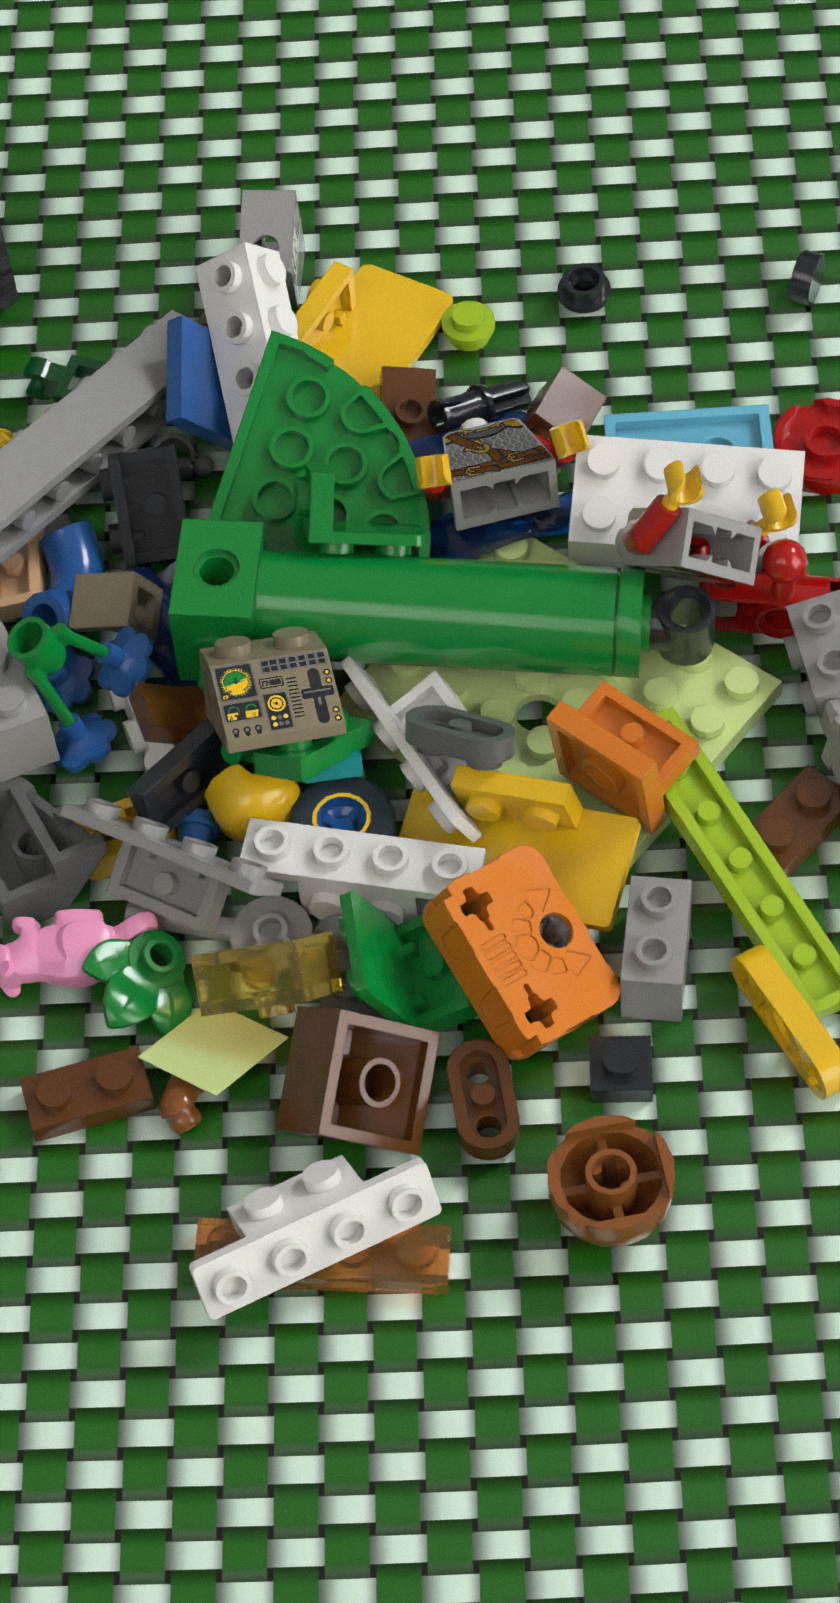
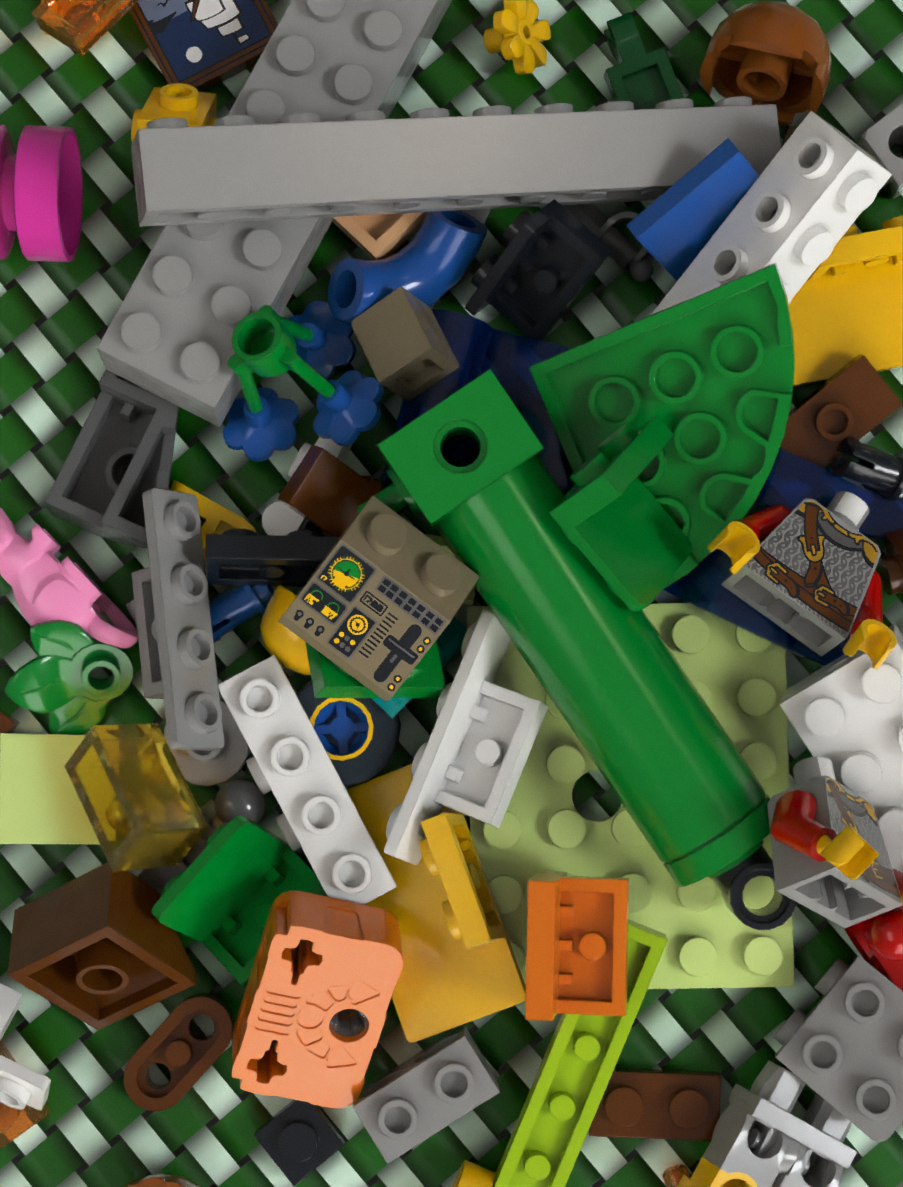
camera: 45 degrees right, 30 degrees up
dark grey plate [405,705,515,771] -> none
none -> dark orange cylinder [700,1,832,126]

